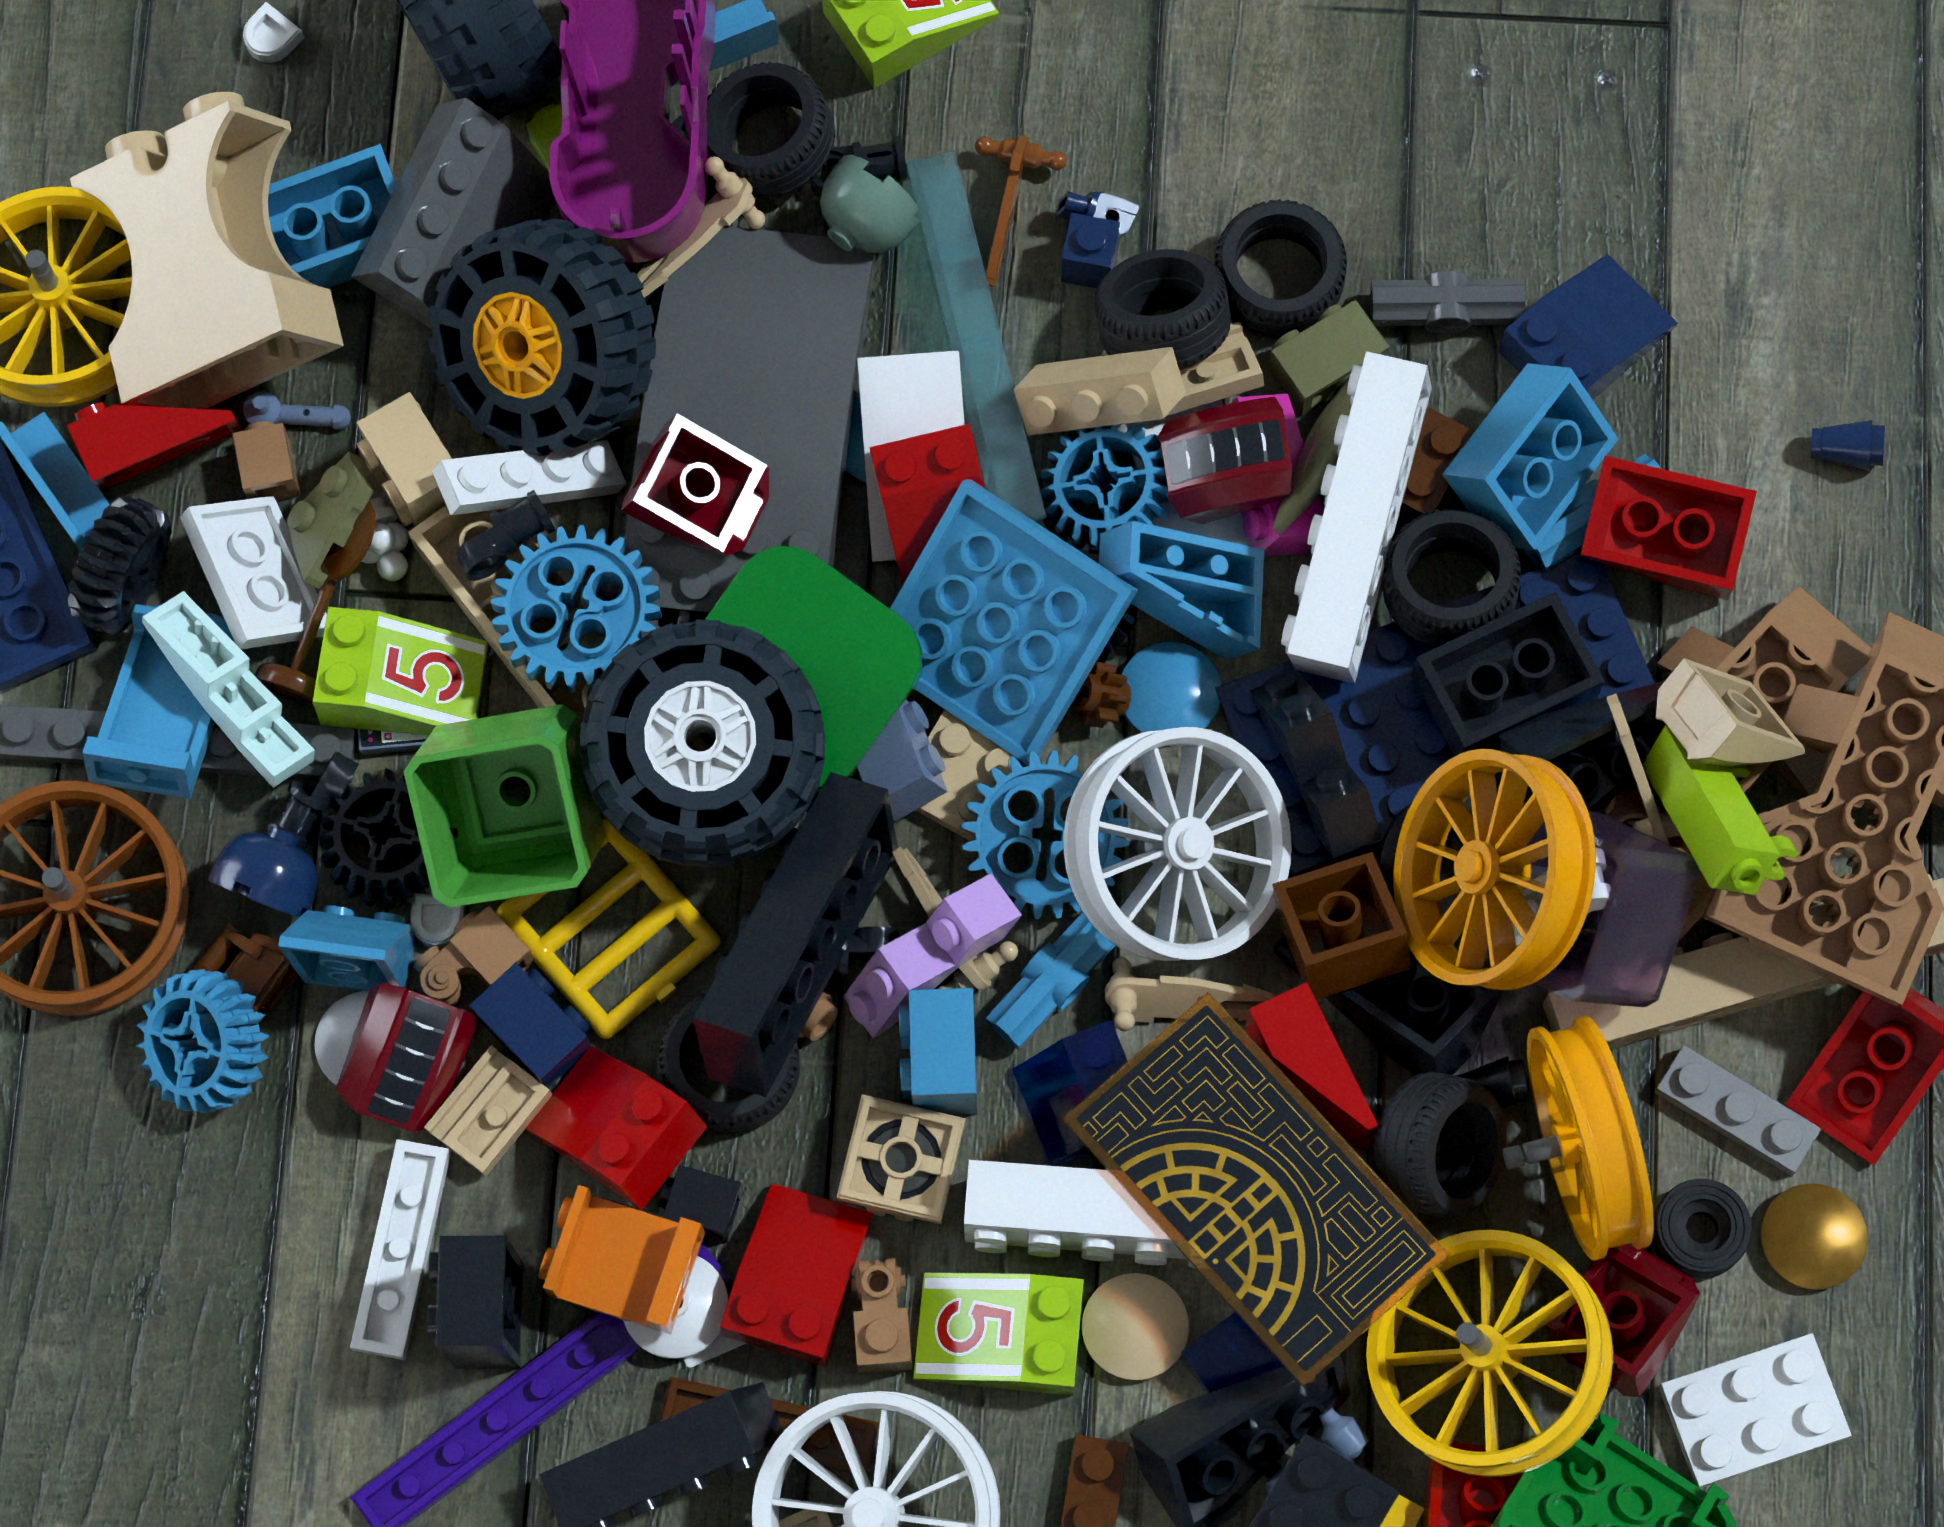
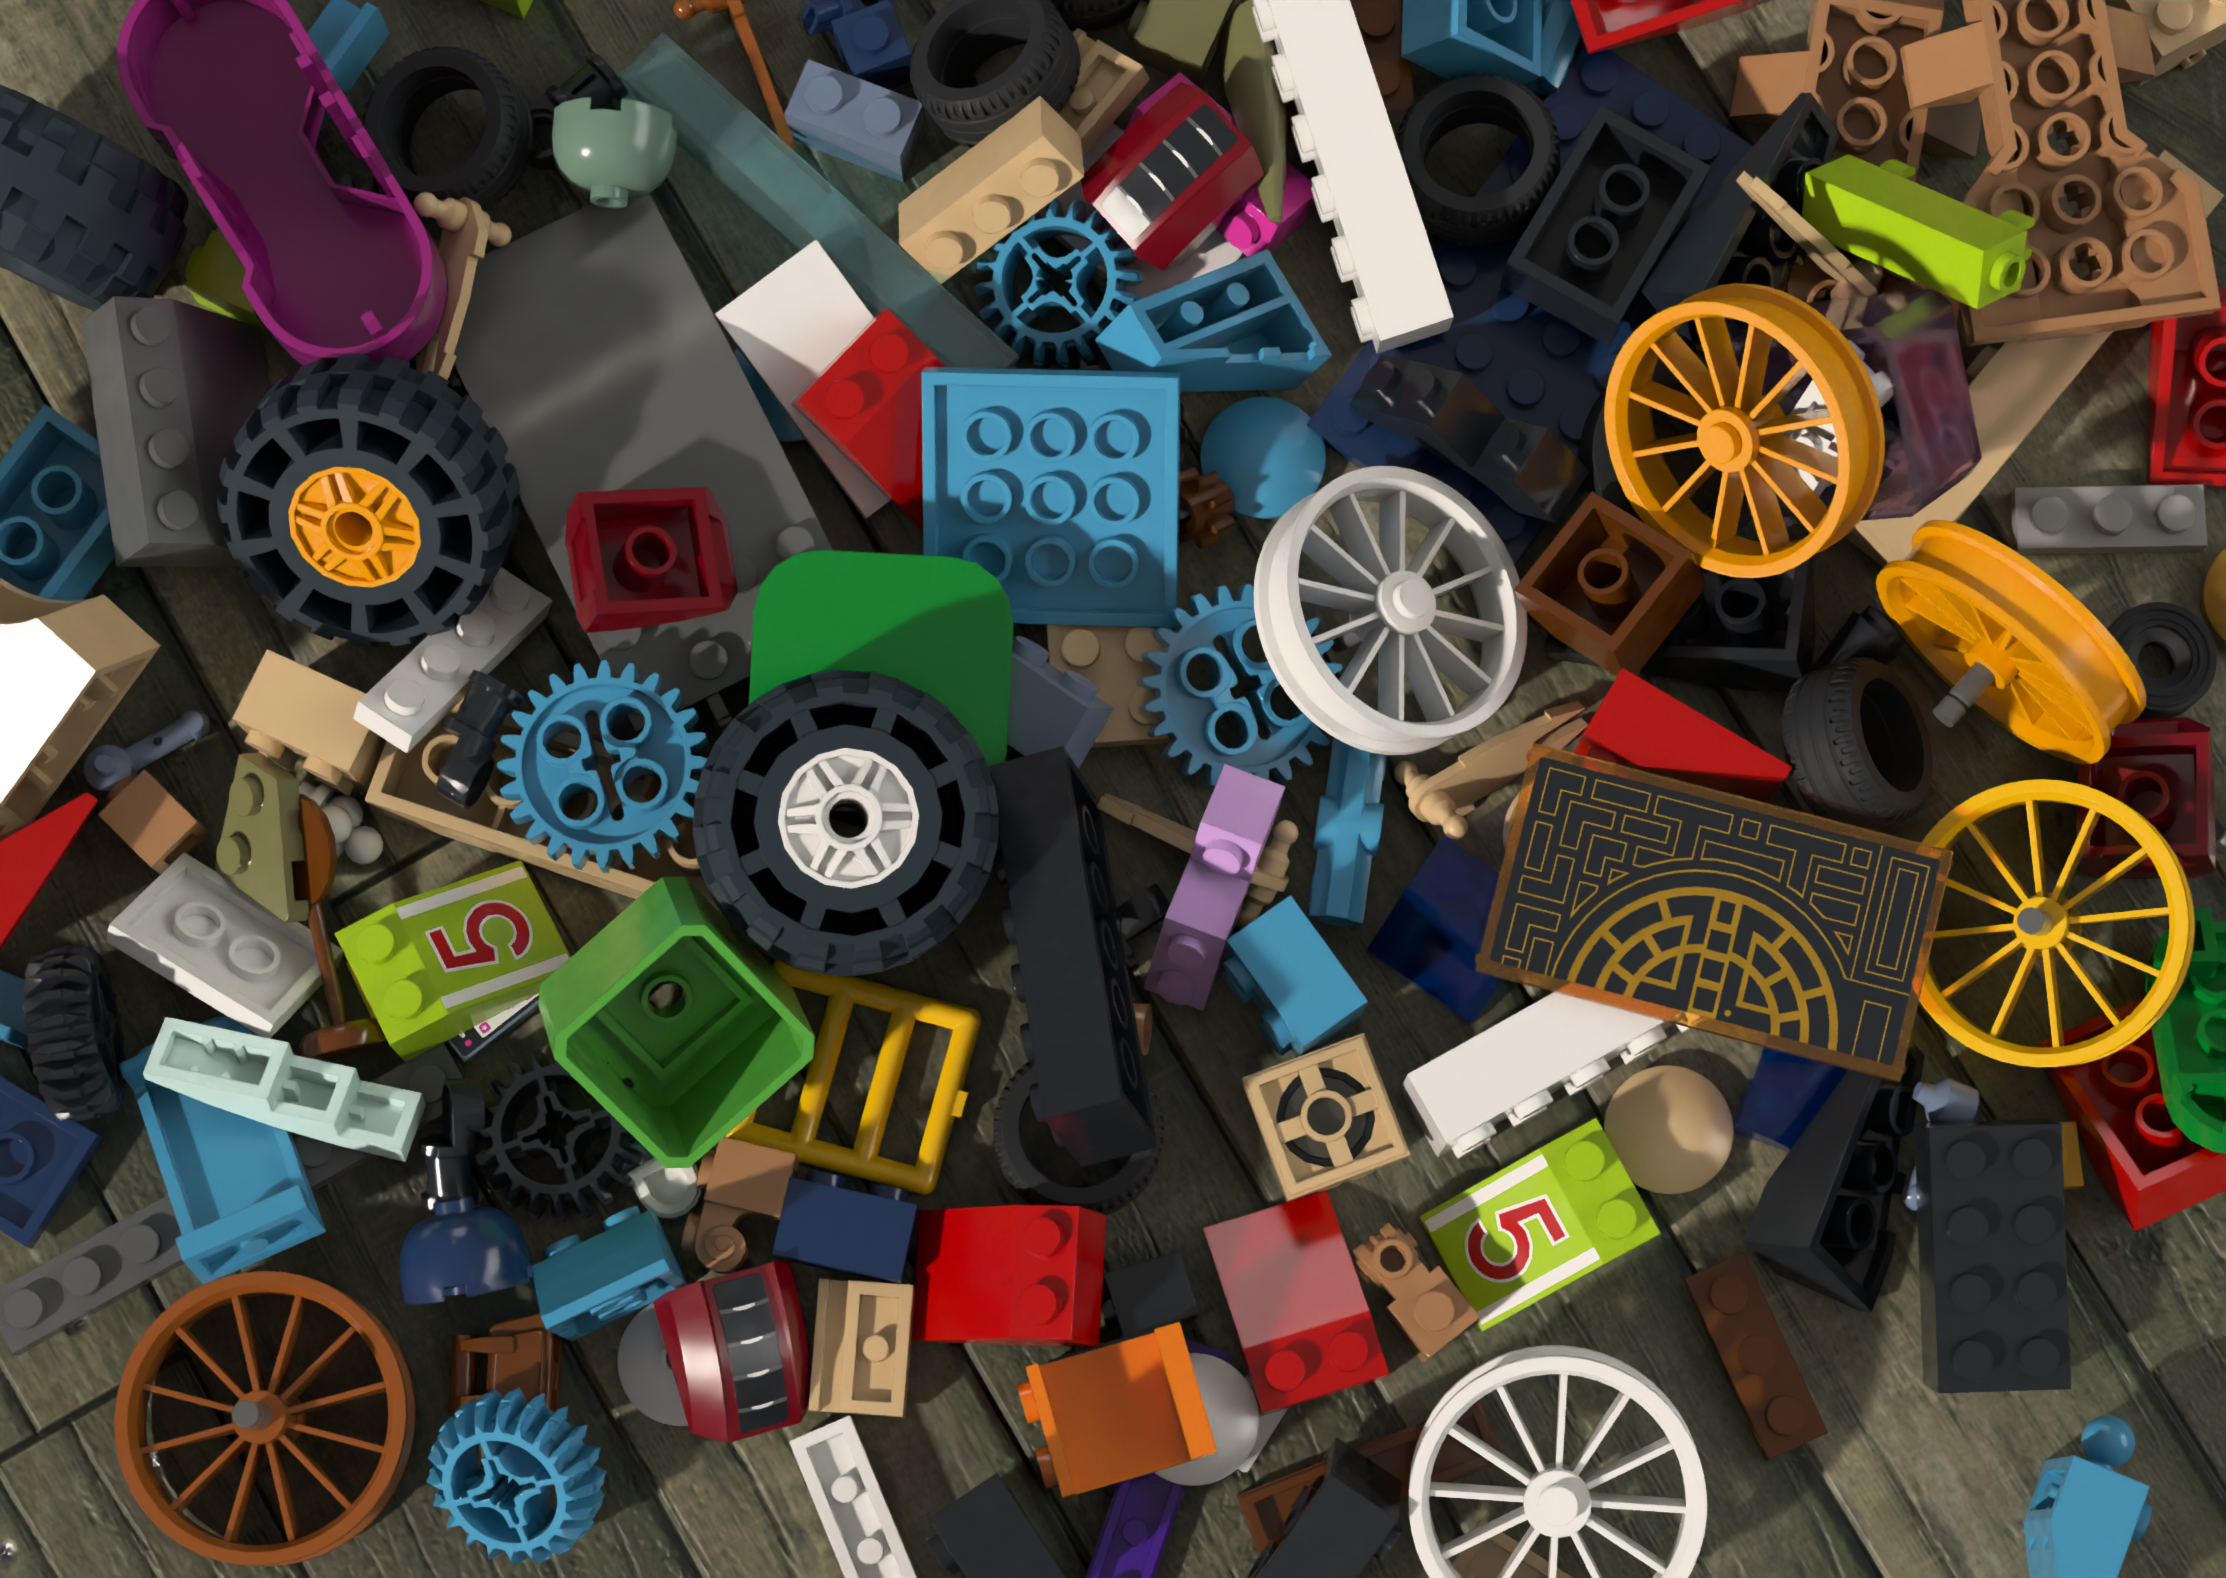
camera: 35 degrees left, 5 degrees up
tan slope [1656,658,1805,766] -> none
none -> sand blue brick [784,59,927,183]

